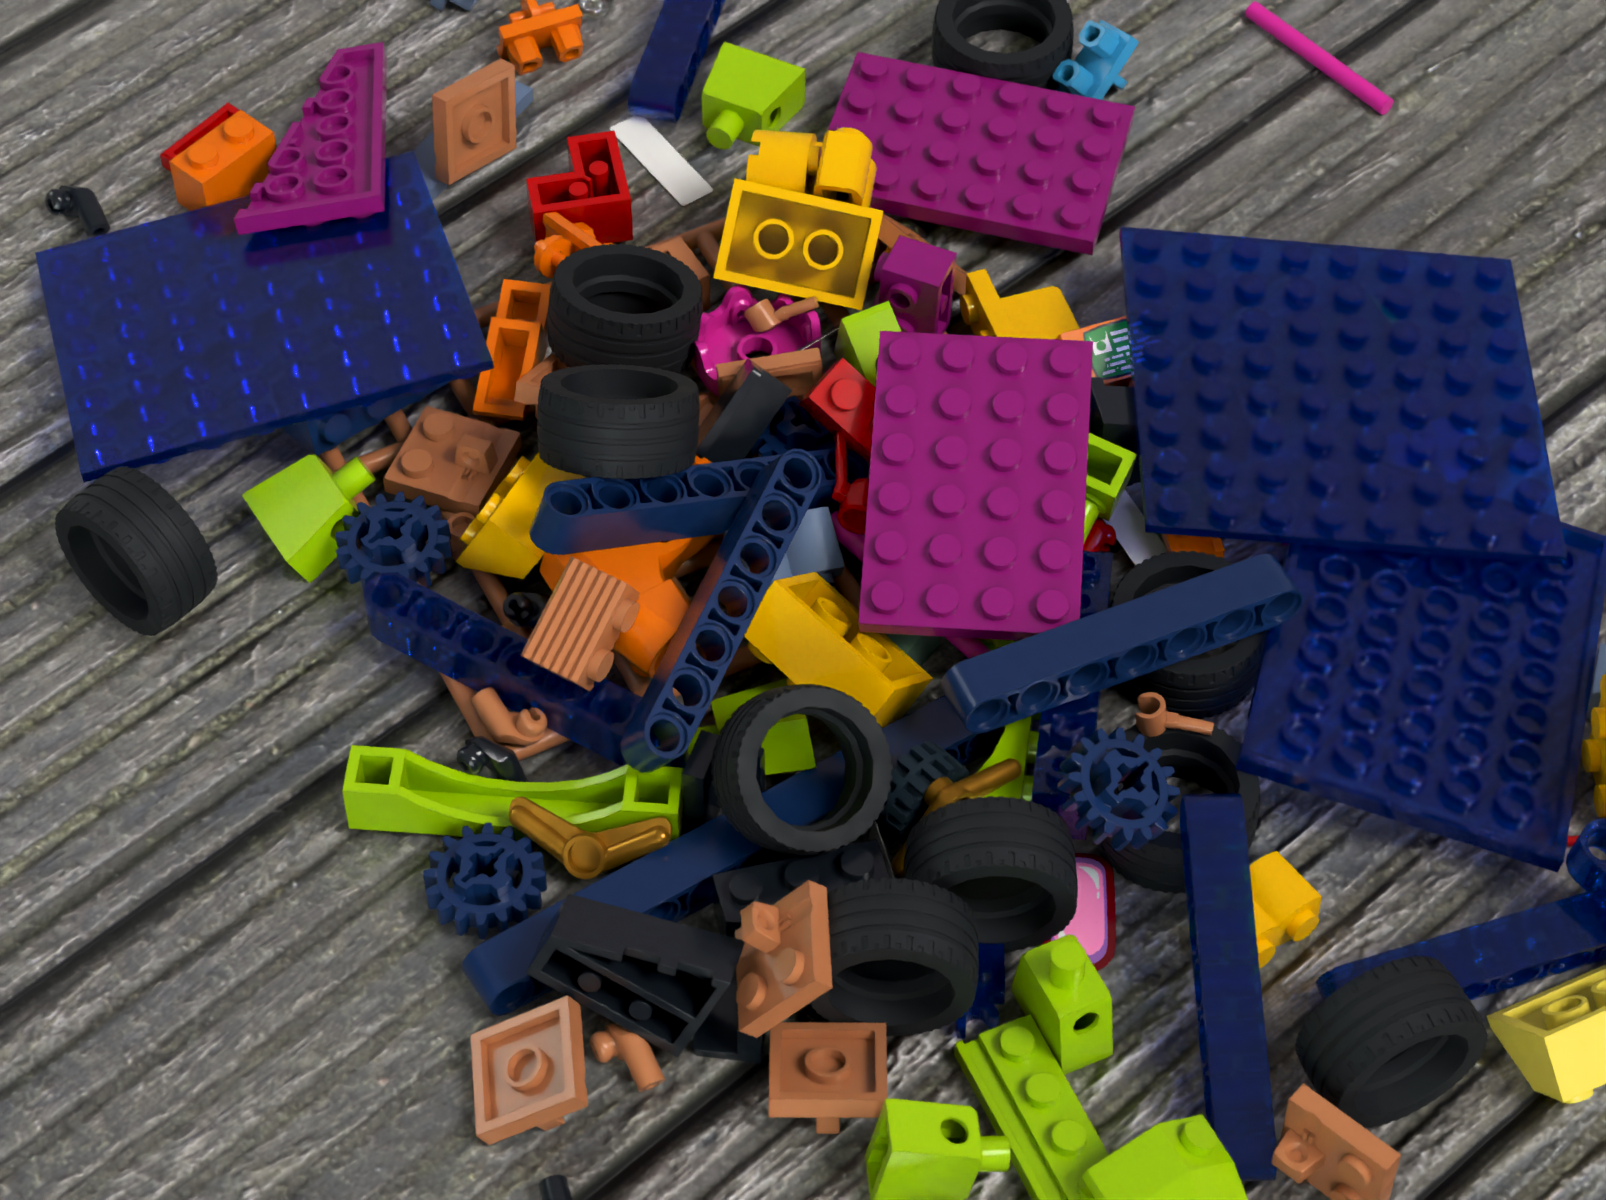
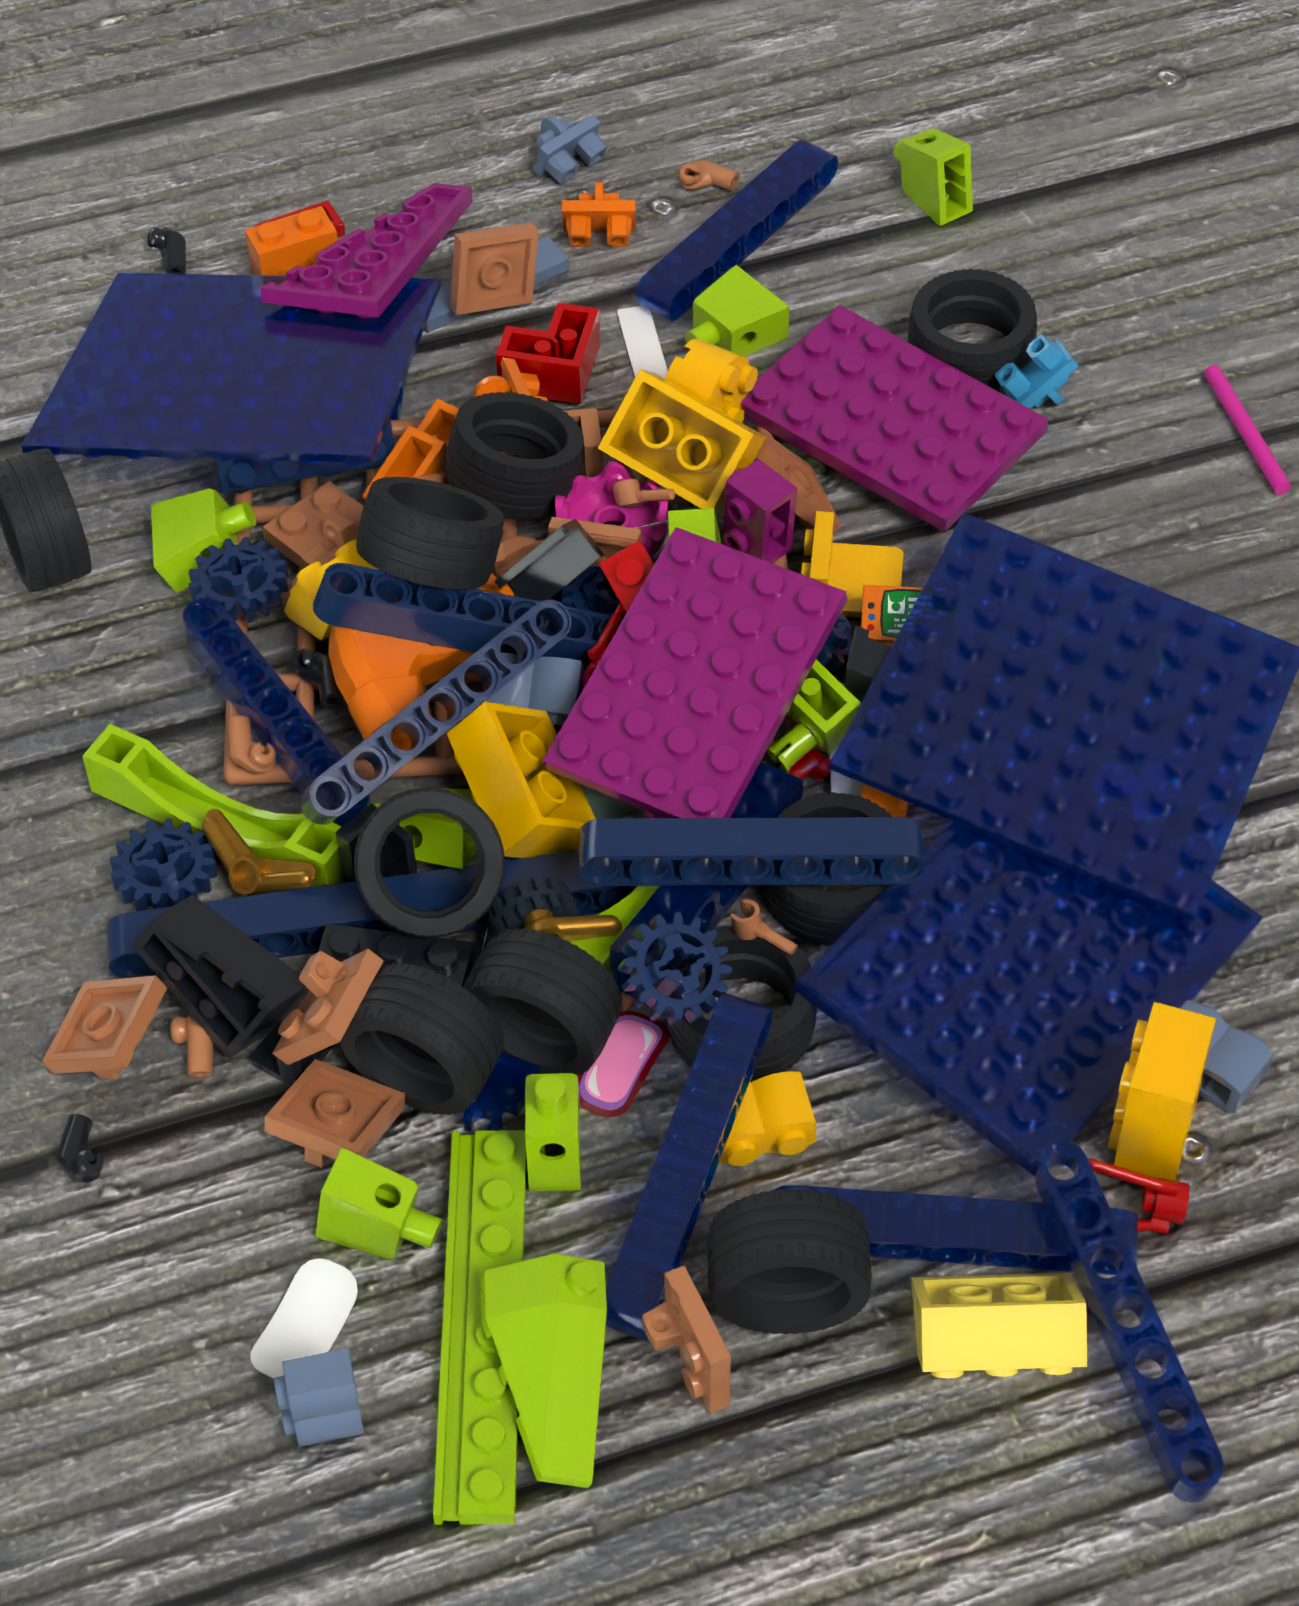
camera: 25 degrees right, 0 degrees up
black arm [456,736,528,782] -> none
nougat brick [521,557,640,691] -> none
yellow brick [813,127,877,207] -> none

